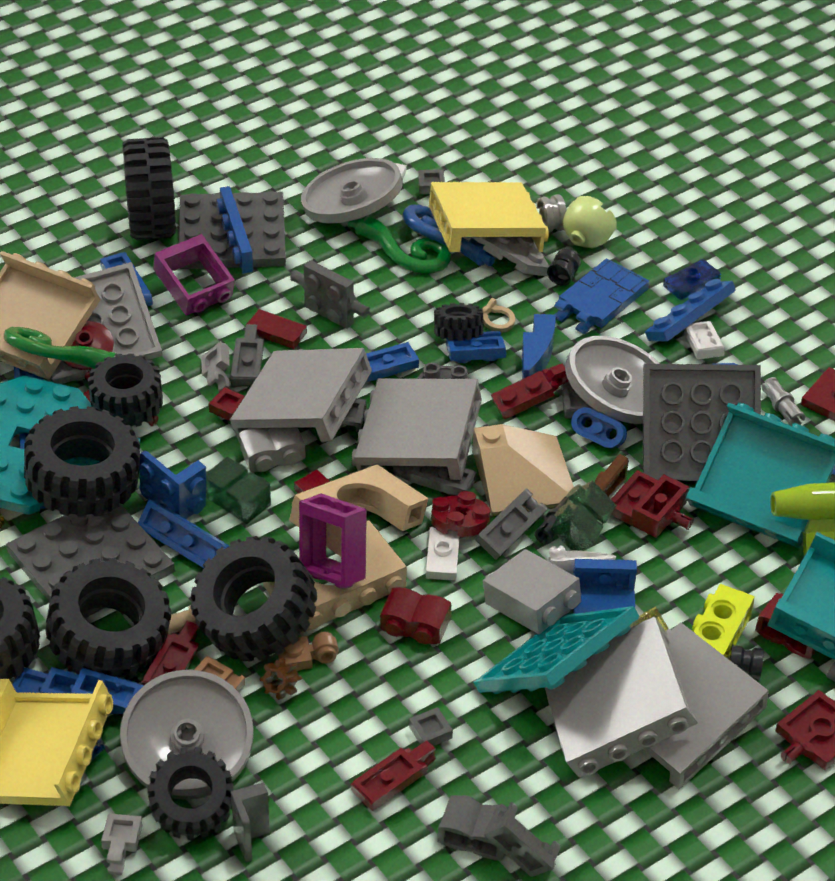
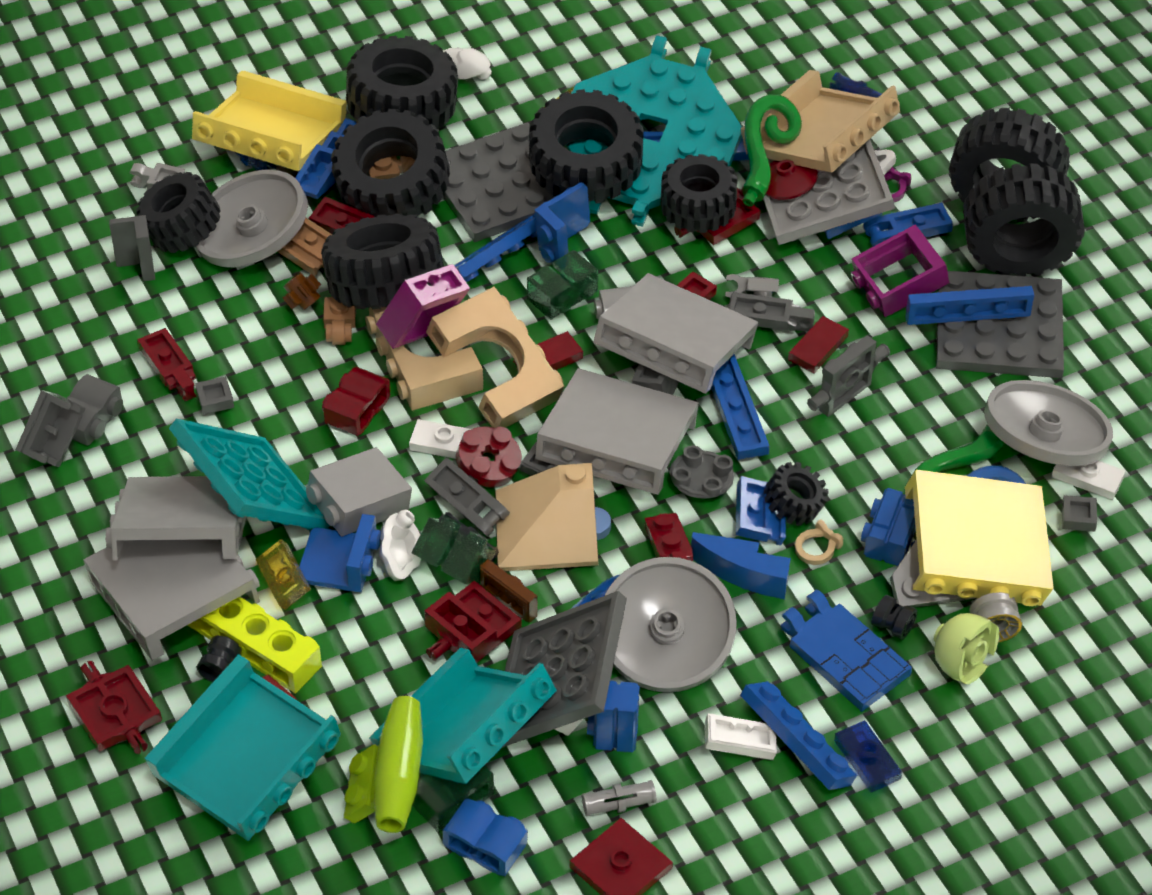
camera: 100 degrees right, 5 degrees up
none -> blue brick [861,488,916,566]
none -> black tyre [949,107,1070,223]

